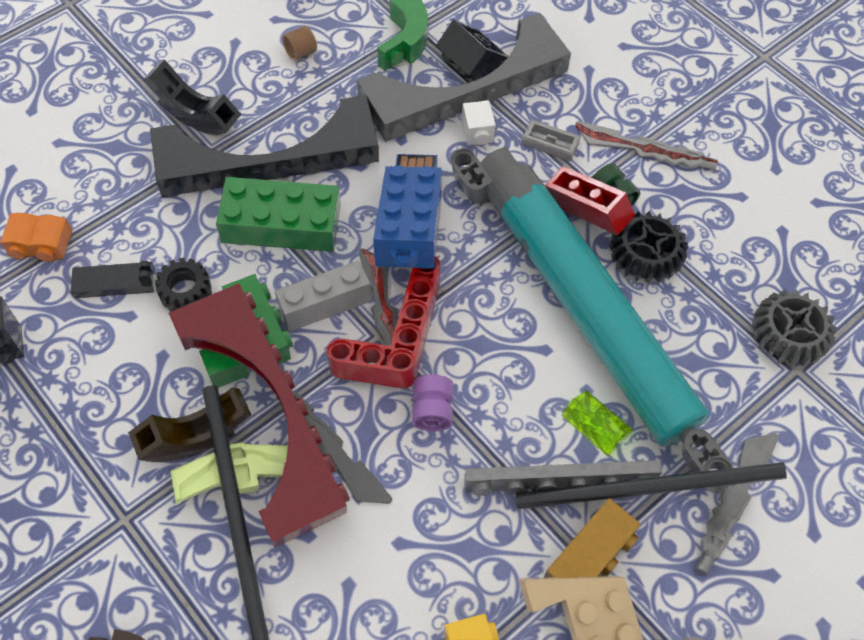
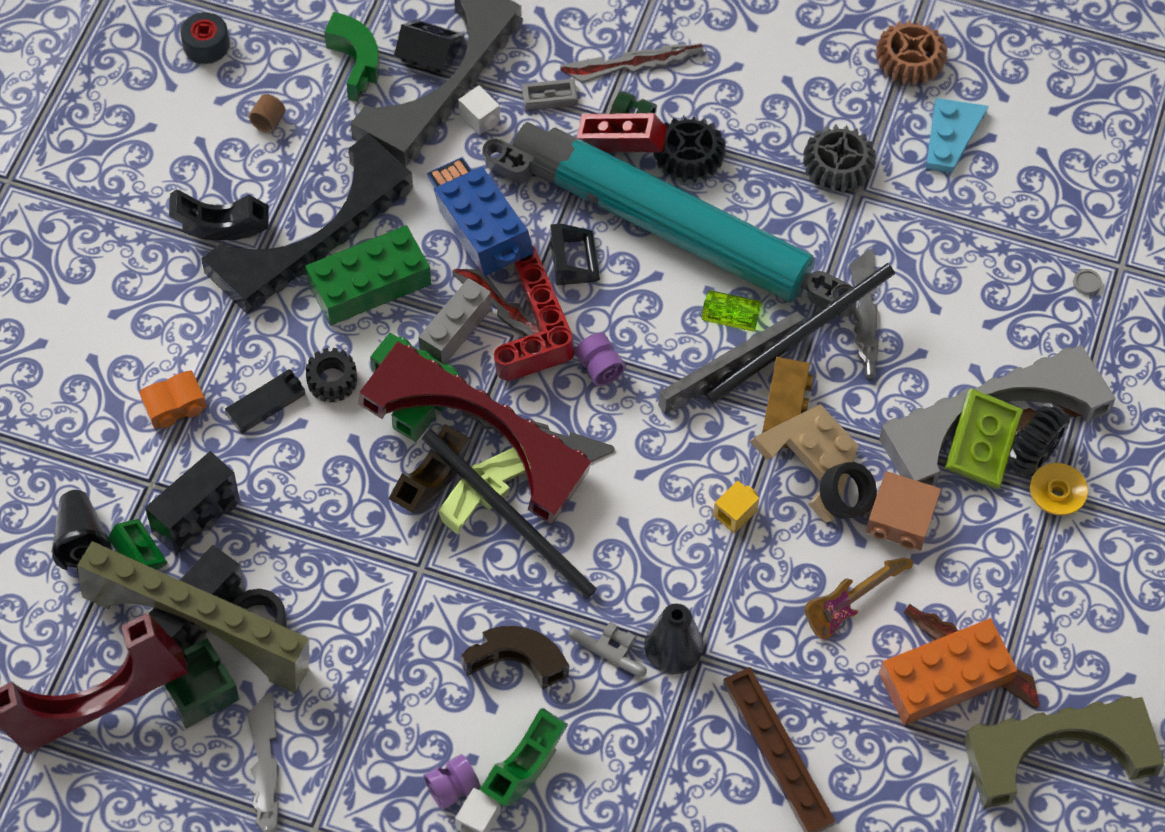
camera: 30 degrees left, 0 degrees up
none -> black tile [550,223,600,286]

